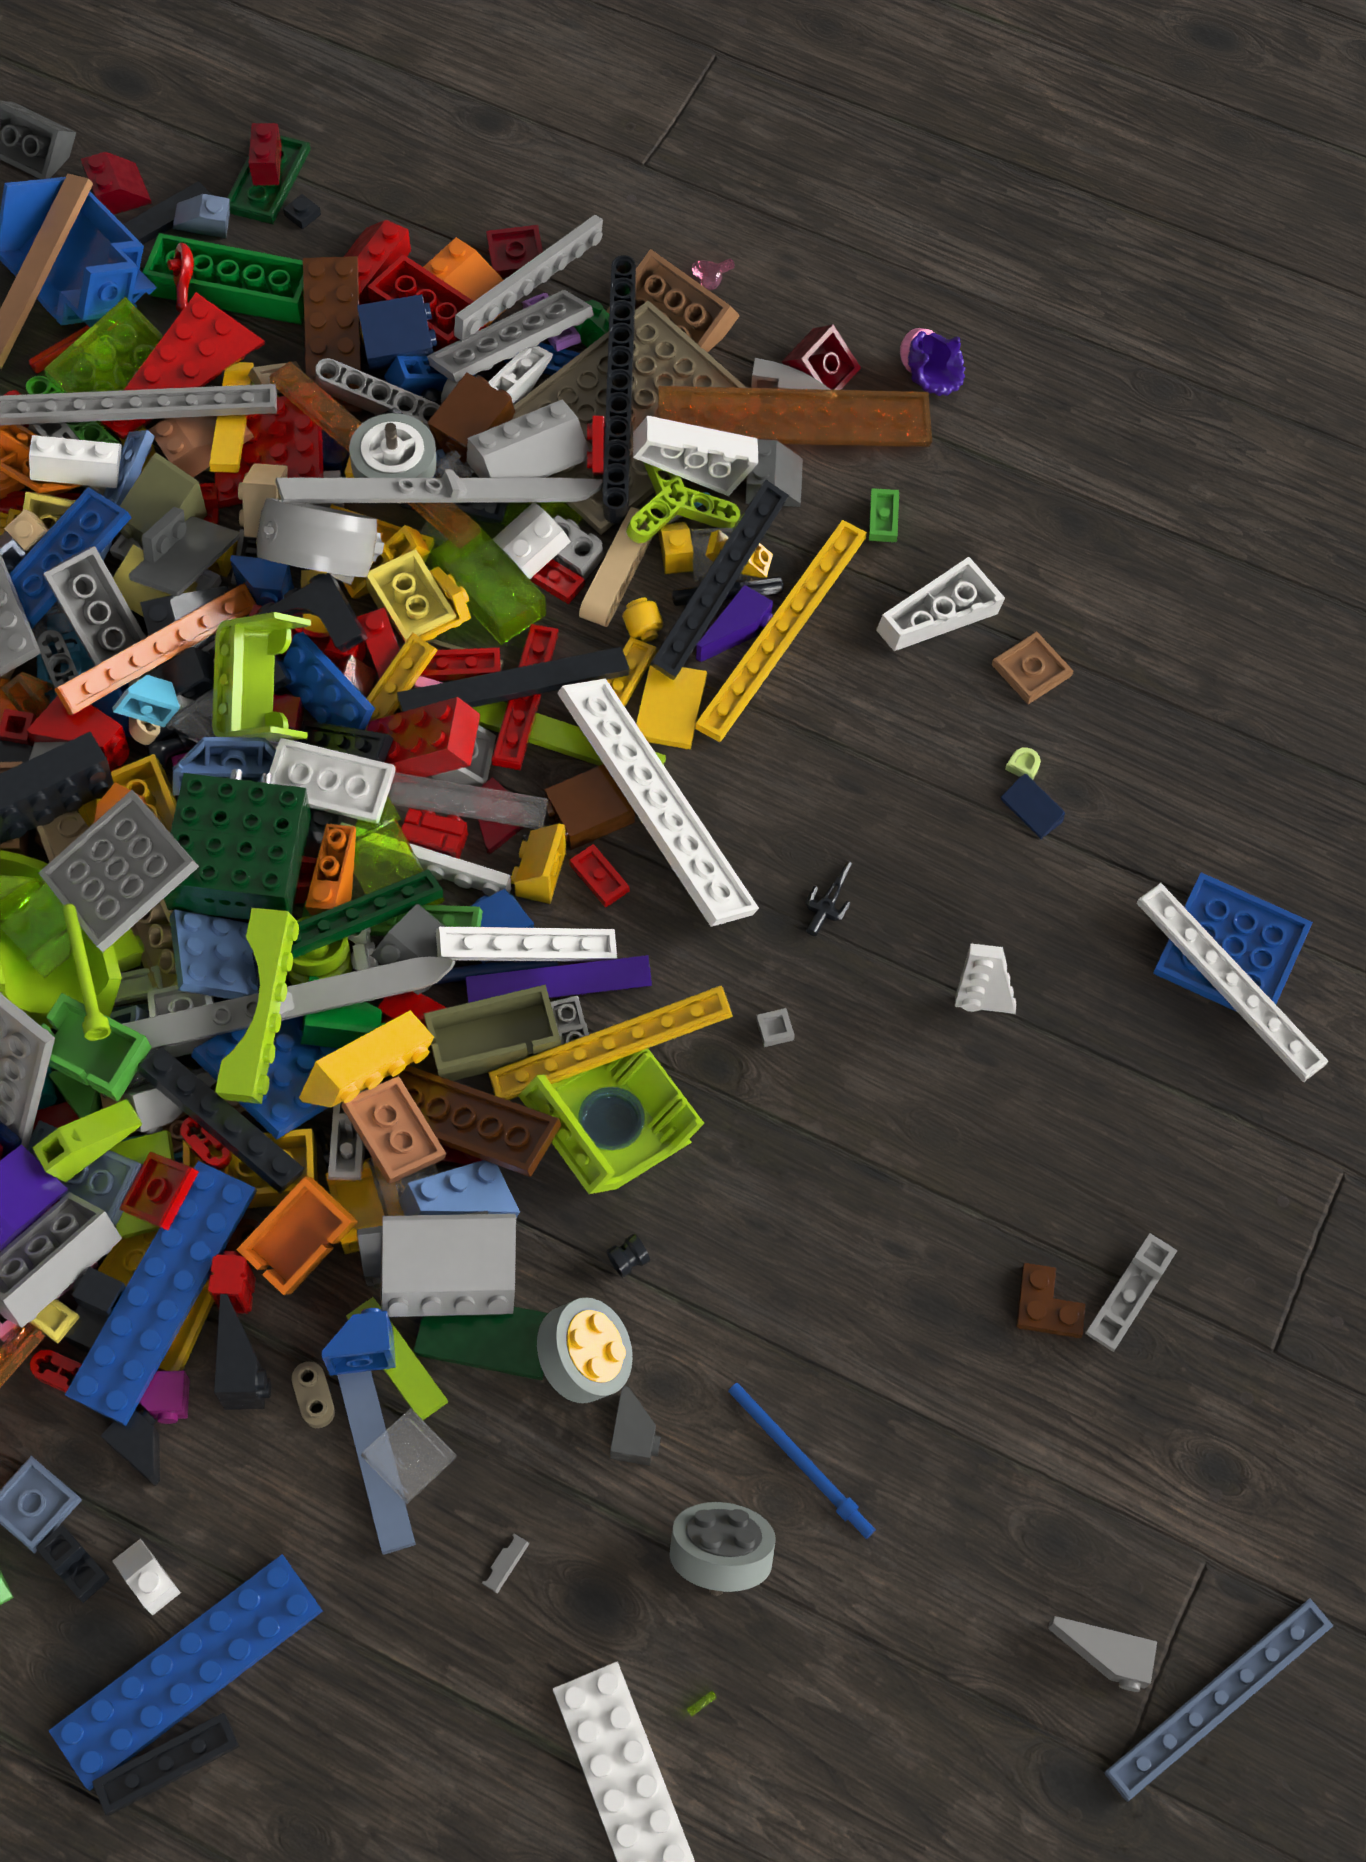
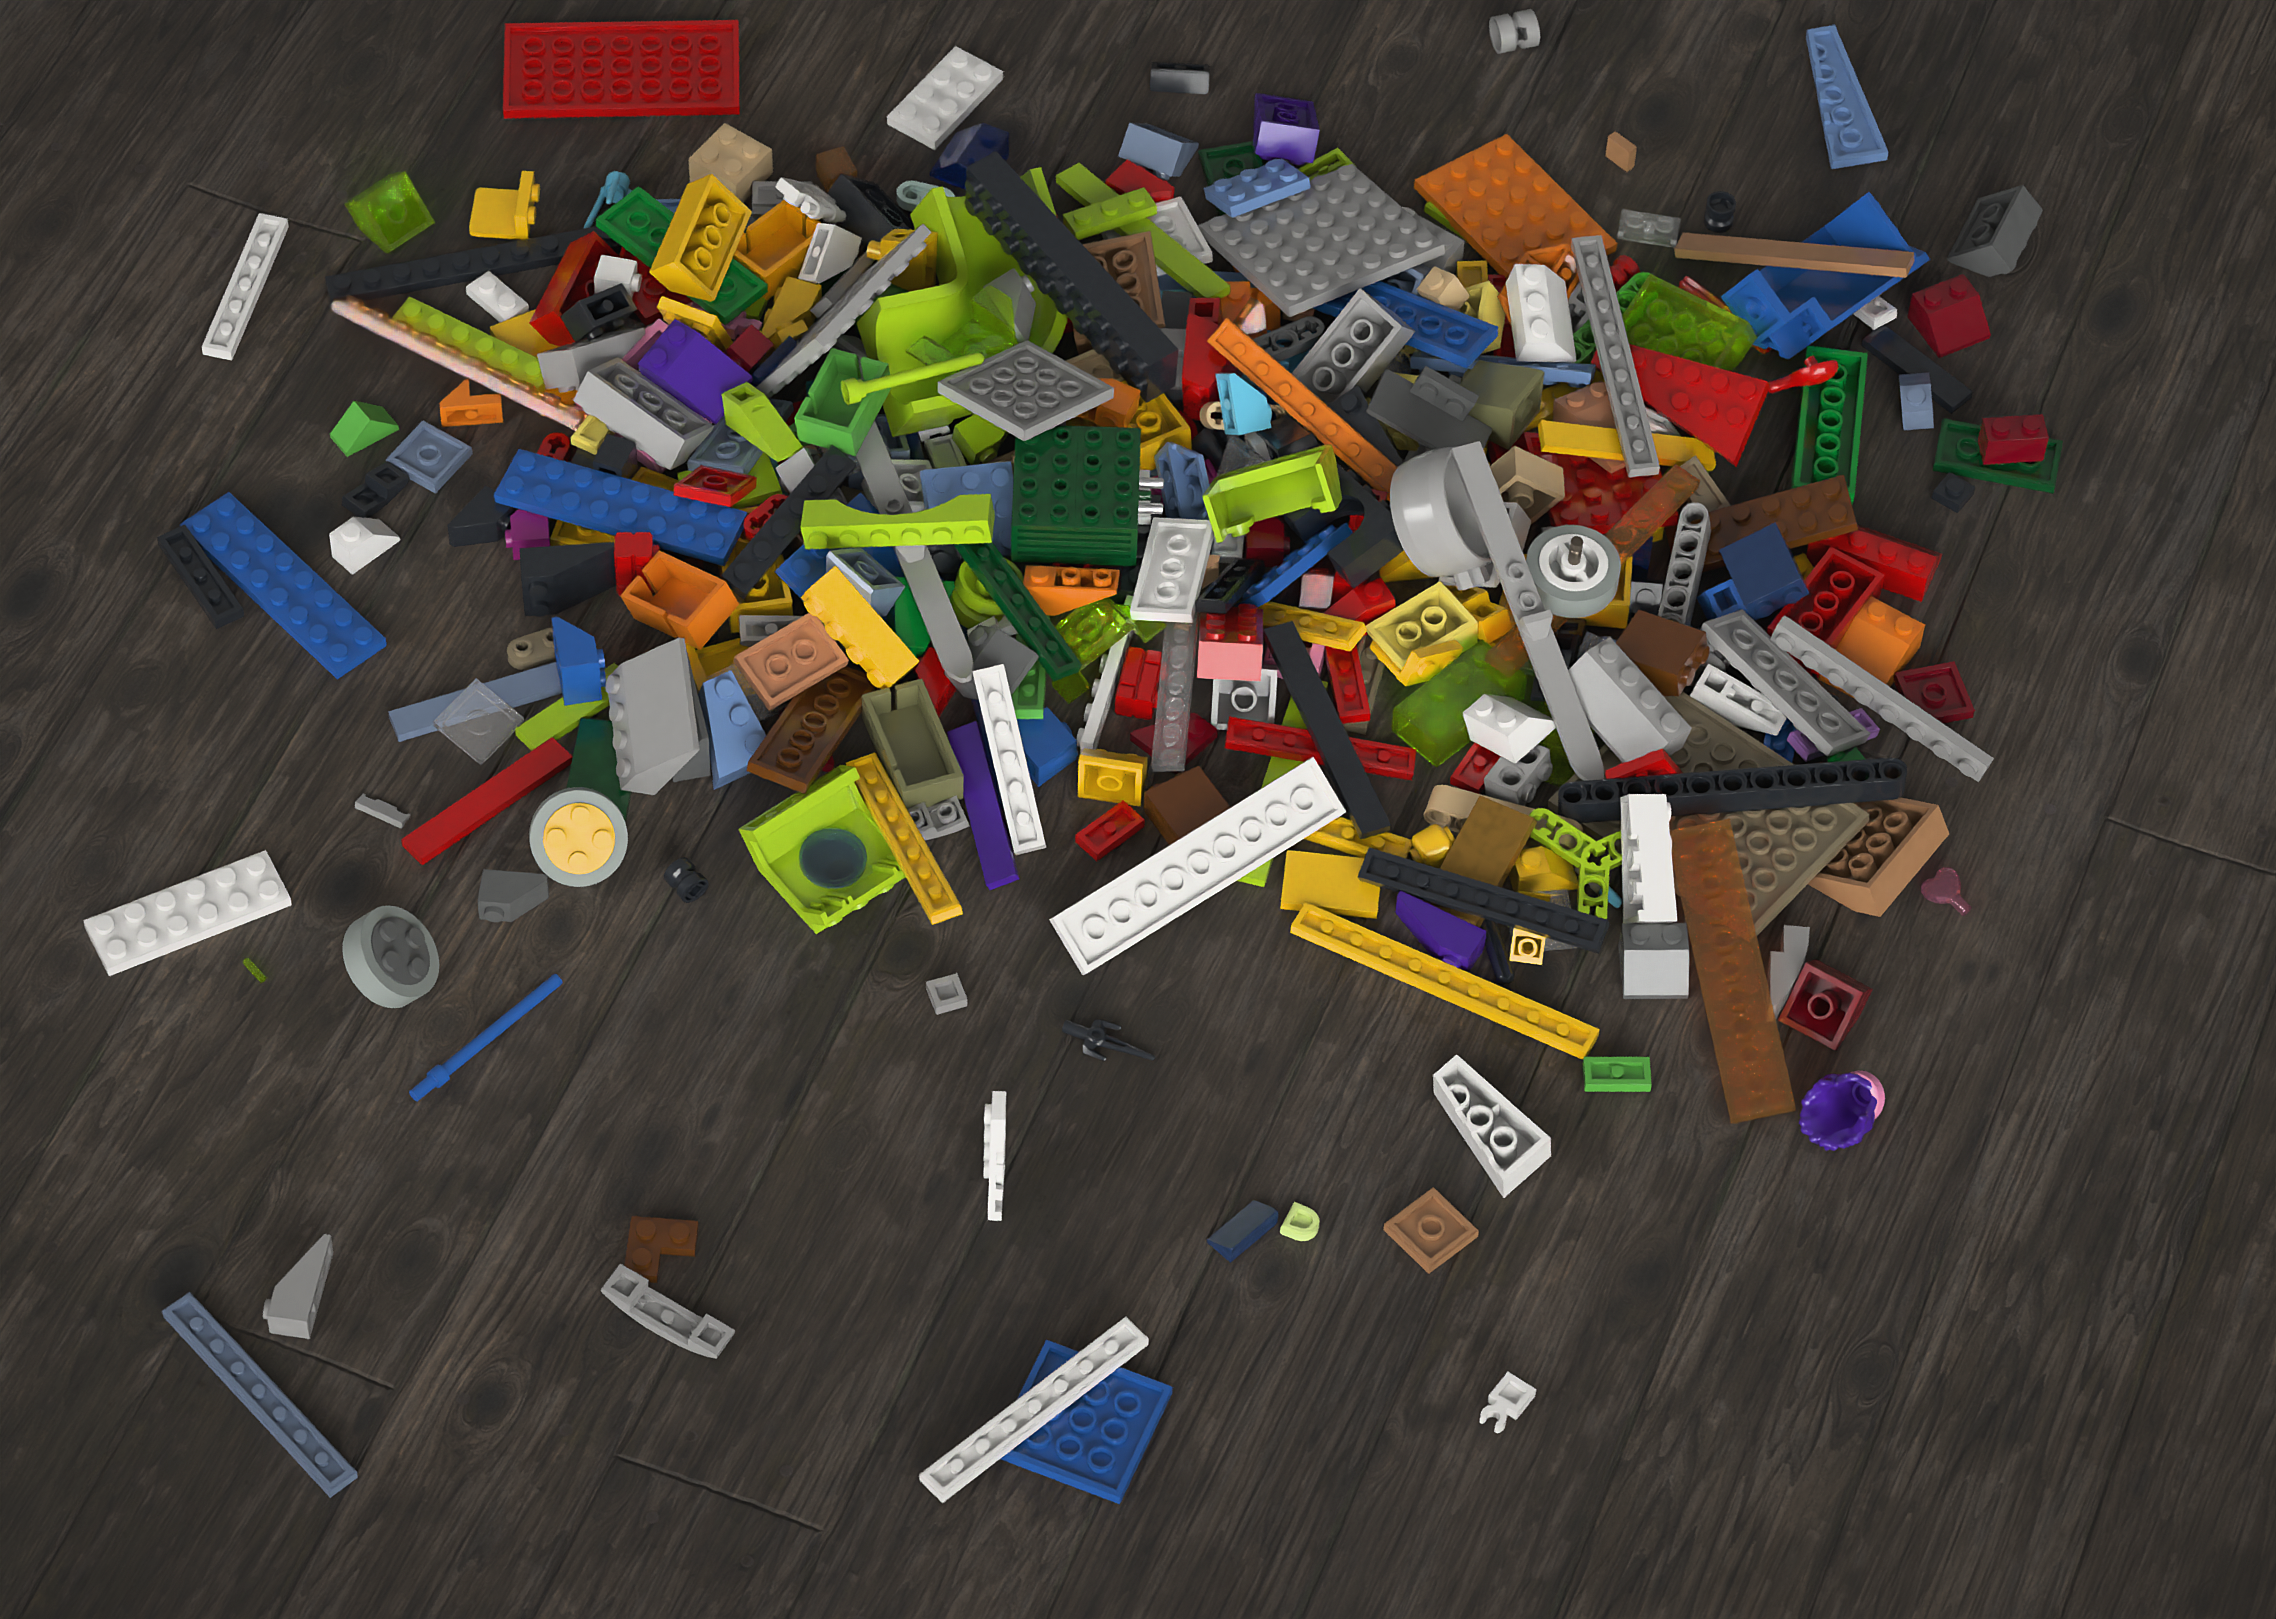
camera: 85 degrees right, 10 degrees down
none -> red tile [401,737,573,865]
none -> sand blue slope [826,548,905,617]
none -> pearl gold tile [1422,795,1537,928]
none -> white plate [1480,1372,1536,1434]

